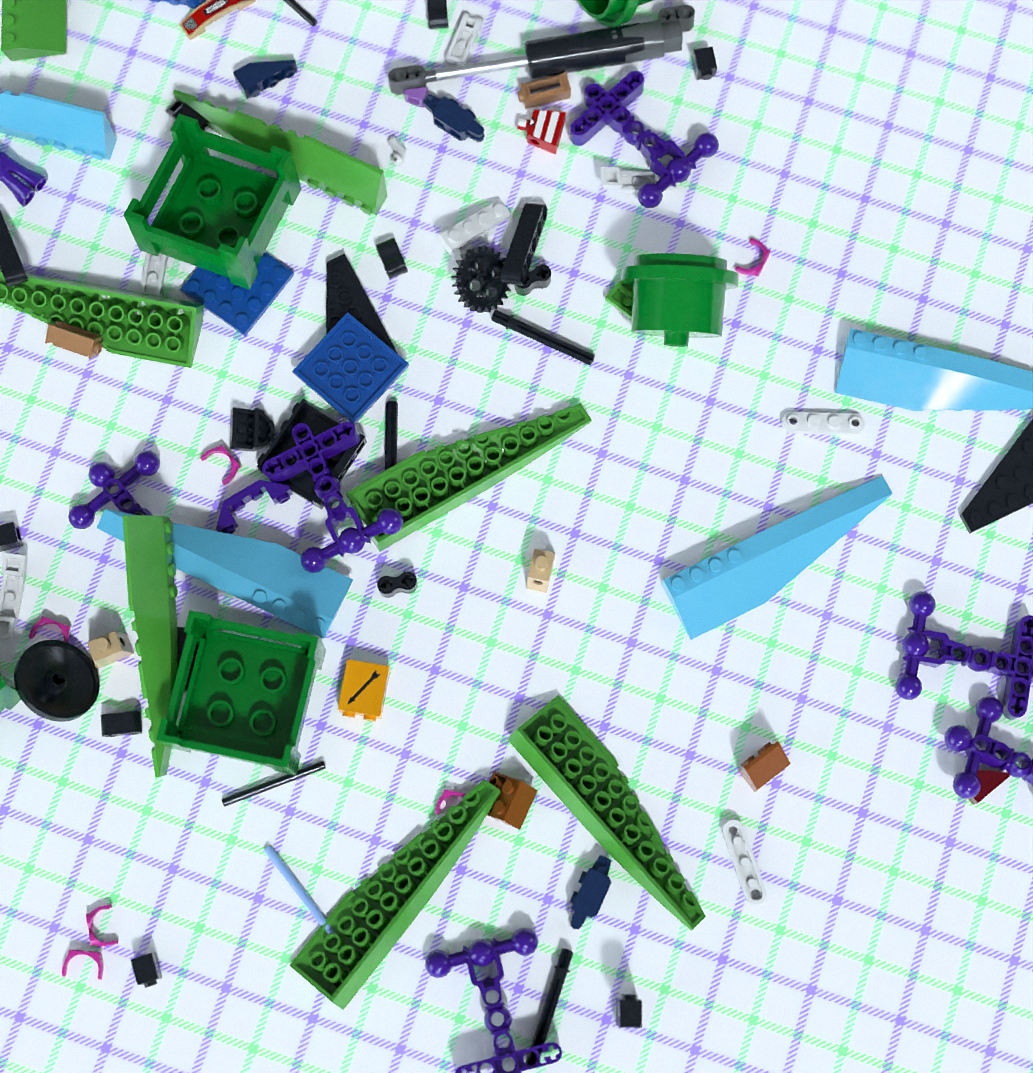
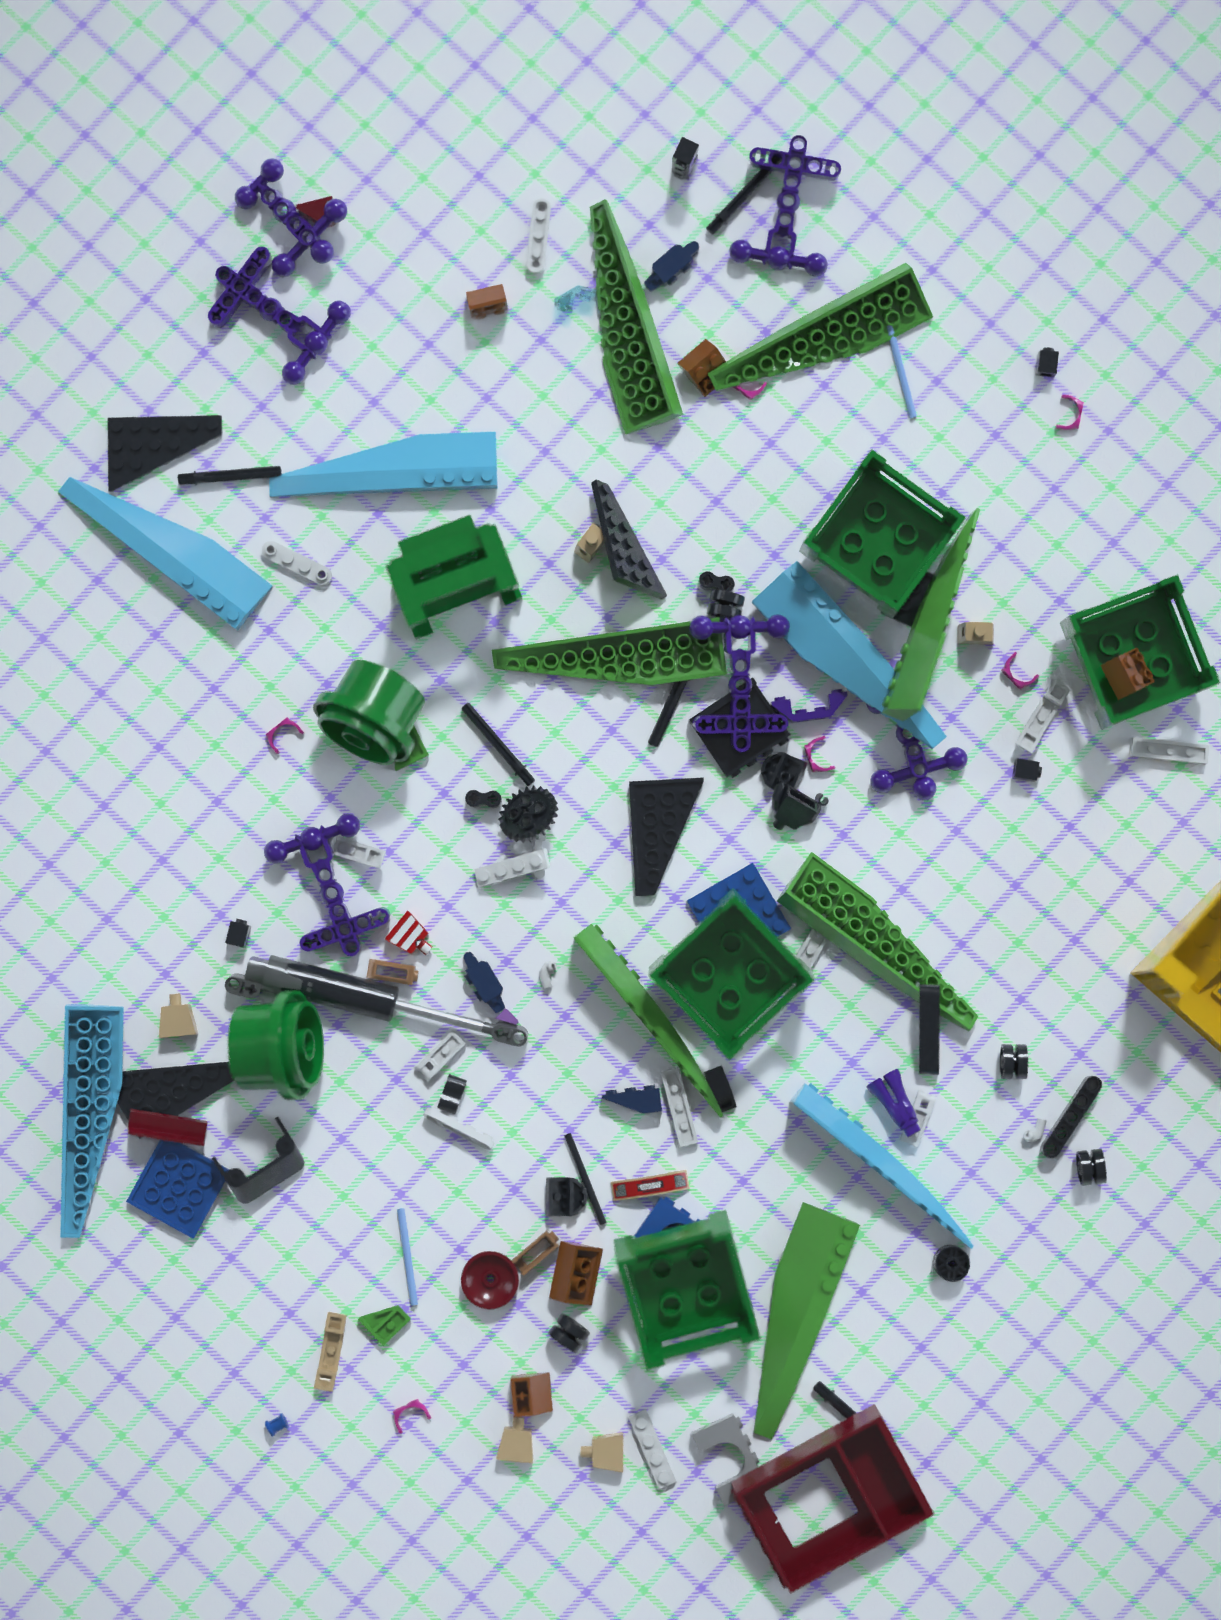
camera: 155 degrees left, 10 degrees up
black dish [14,640,100,722] -> none
medium nougat window [45,320,103,359] -> none
dark pink cap [61,949,104,980] -> none
black axle [100,711,142,738] -> none
black piece [221,761,326,807] -> none
blue plate [292,312,409,425] -> none
light orange brick [338,659,391,722] -> none
black axle [375,238,408,279] -> none
black beam [501,202,547,286] -> none
none -> black axle [177,465,282,486]
none -> green piece [385,514,523,640]
none -> clear light blue slope [554,285,597,312]
none -> black wing [591,479,667,600]
none -> white plate [661,1067,698,1147]
none -> black wheel [706,589,745,620]
none -> black torso [771,771,829,831]

